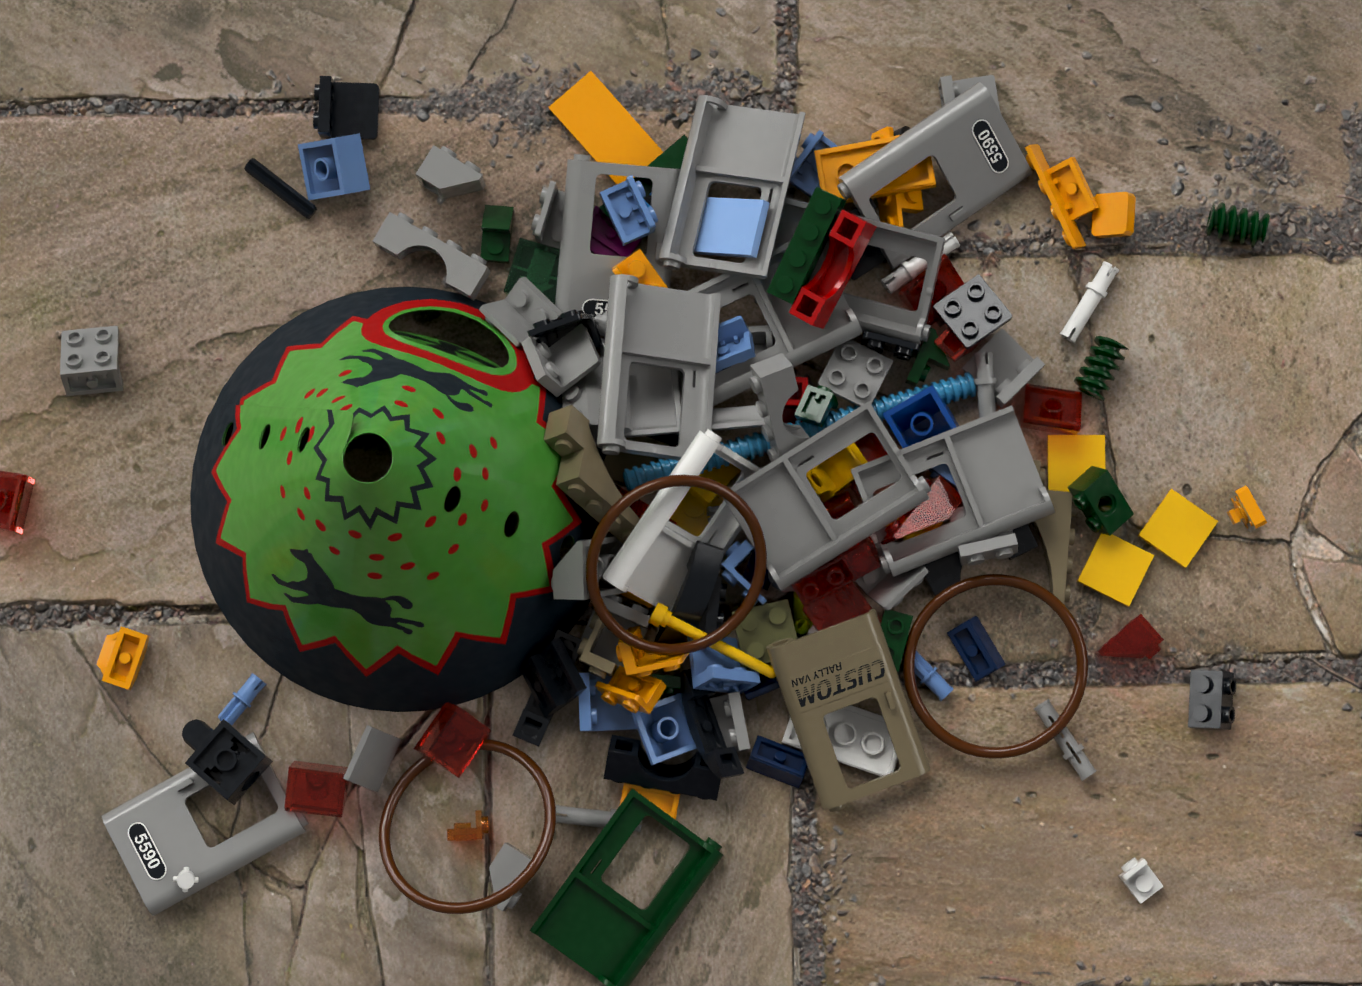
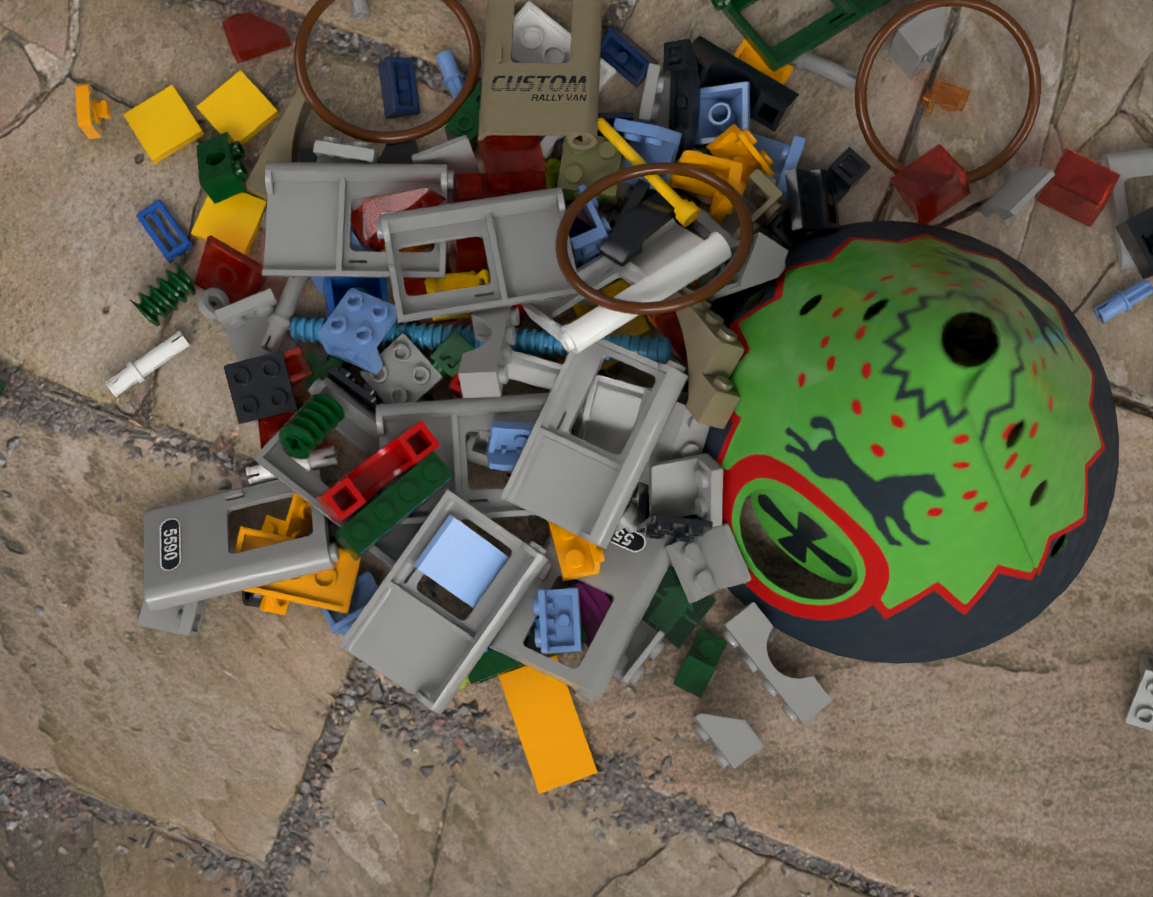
camera: 155 degrees left, 5 degrees down
black axle [244,158,317,219] -> none
medium blue slope [298,133,370,200] -> none
black bracket [313,76,380,140] -> none
light orange bracket [1025,144,1099,249] -> none
light orange piece [1091,192,1136,238] -> none
none -> blue tile [135,199,194,264]
none -> light grey tile [198,288,230,320]
none -> dark green piece [279,393,345,460]
none -> medium blue bracket [318,288,397,374]

